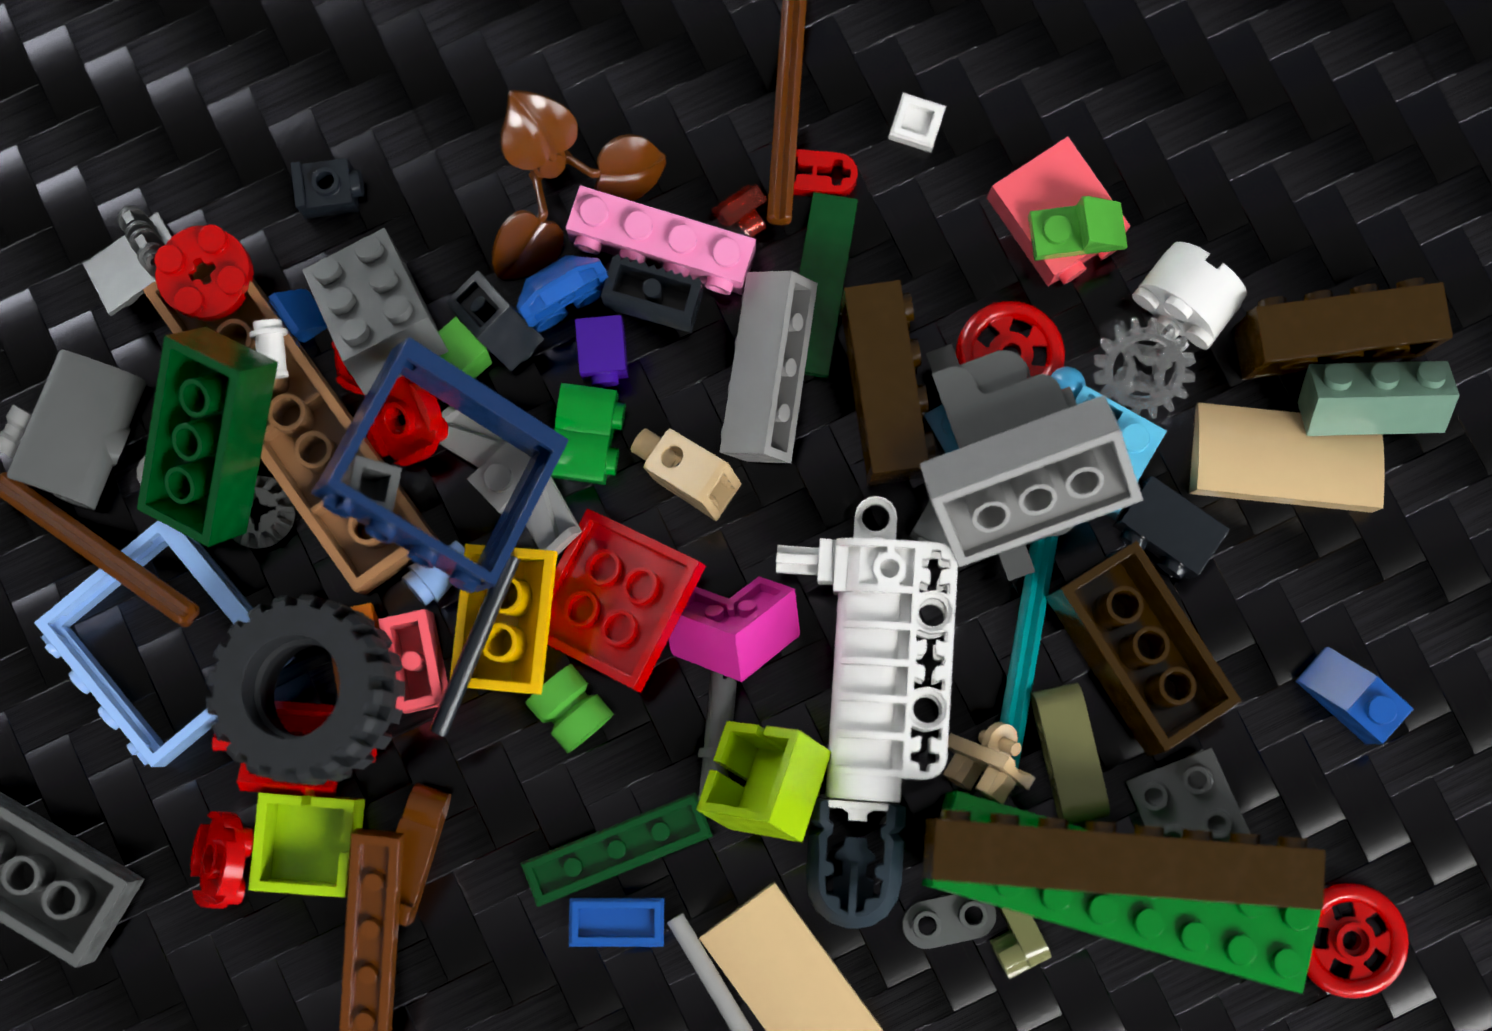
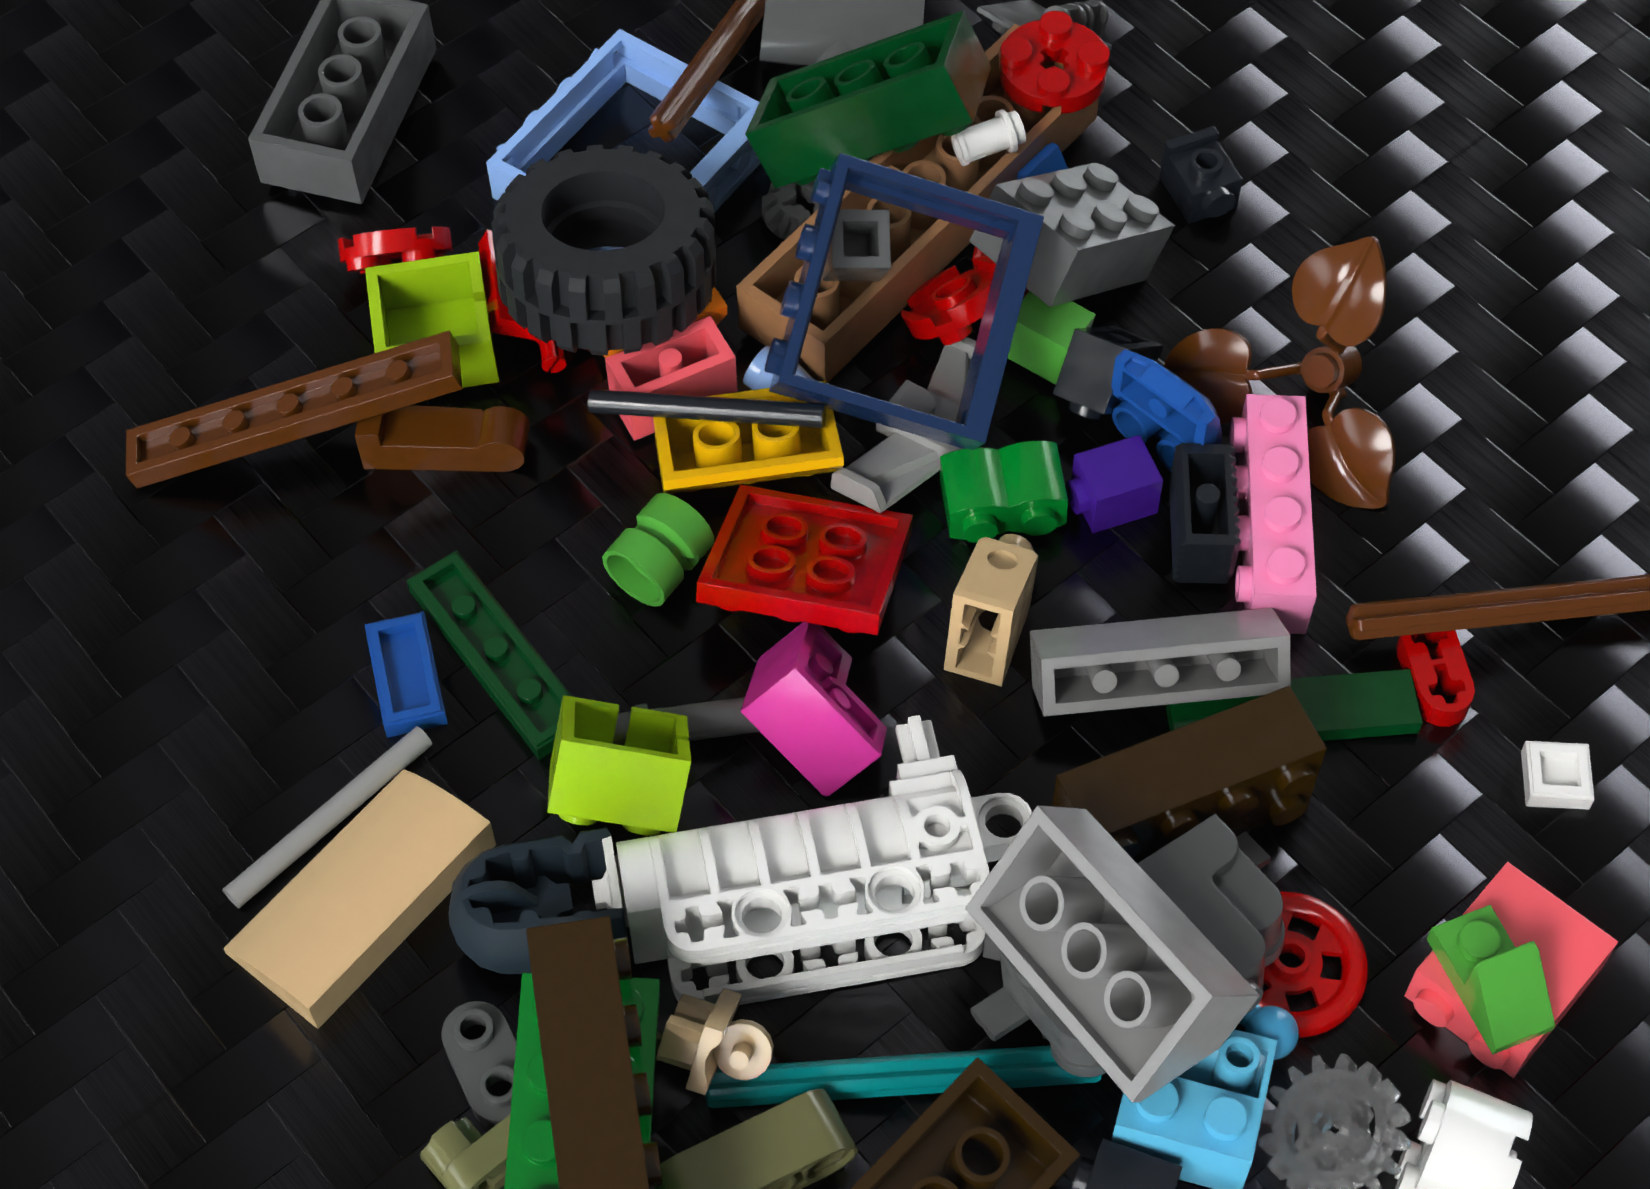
camera: 75 degrees right, 25 degrees down
clear red tile [711,184,767,237] -> none

